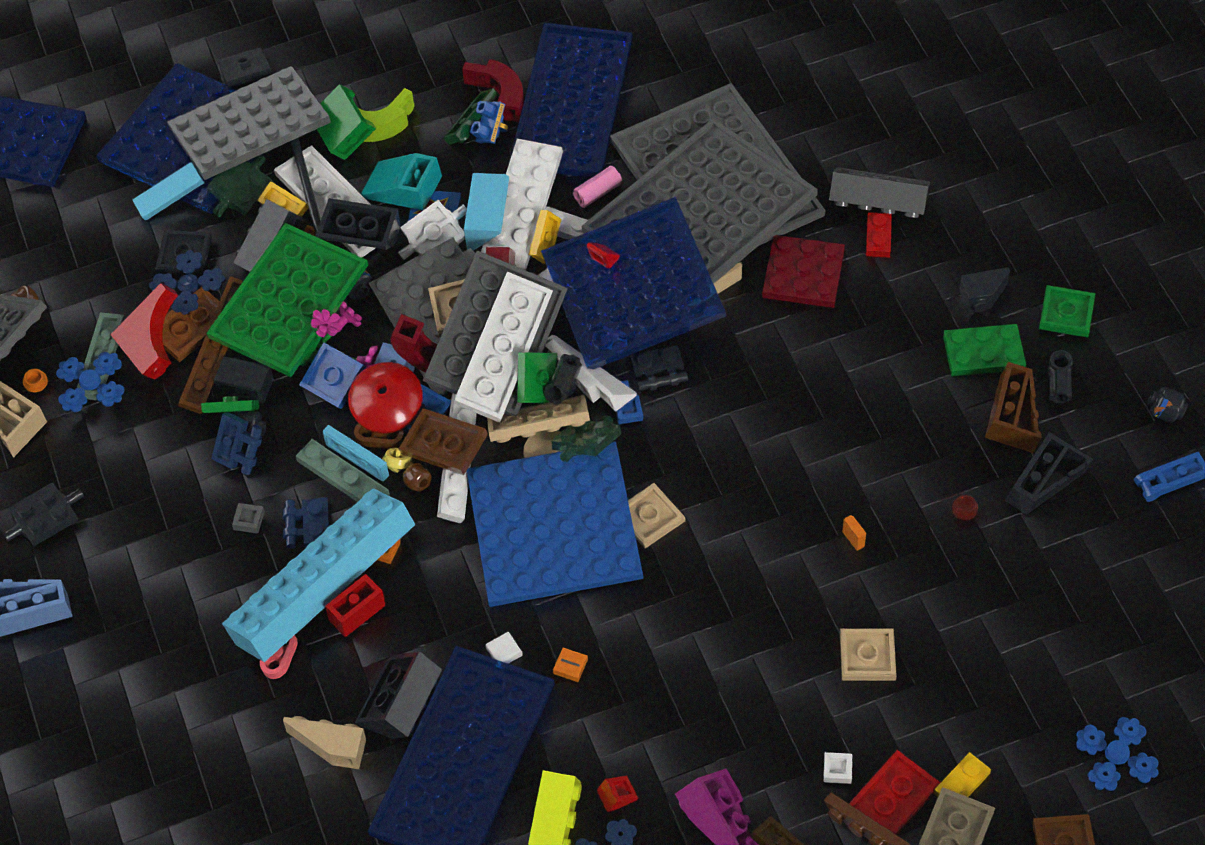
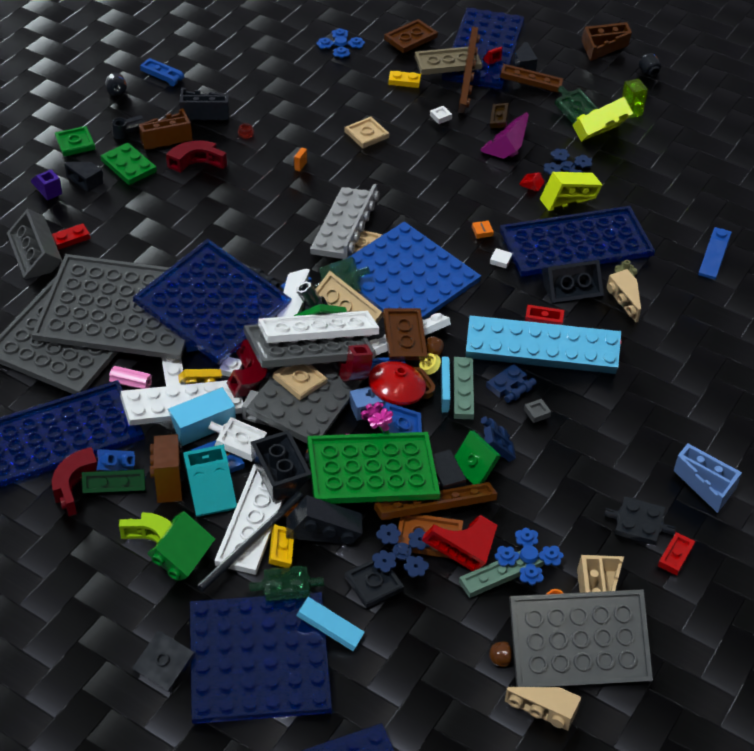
camera: 130 degrees left, 10 degrees down
dark grey plate [168,66,331,180] -> none
red slope [587,242,620,269] -> none
dark red plate [762,235,845,308] -> none
red tile [849,750,941,835] -> none
none -> dark purple slope [31,169,62,200]
none -> reddish brown wedge [150,434,182,503]
none -> dark red arch [166,141,227,173]
none -> light grey bracket [310,184,380,259]
none -> olive plant [614,260,638,276]

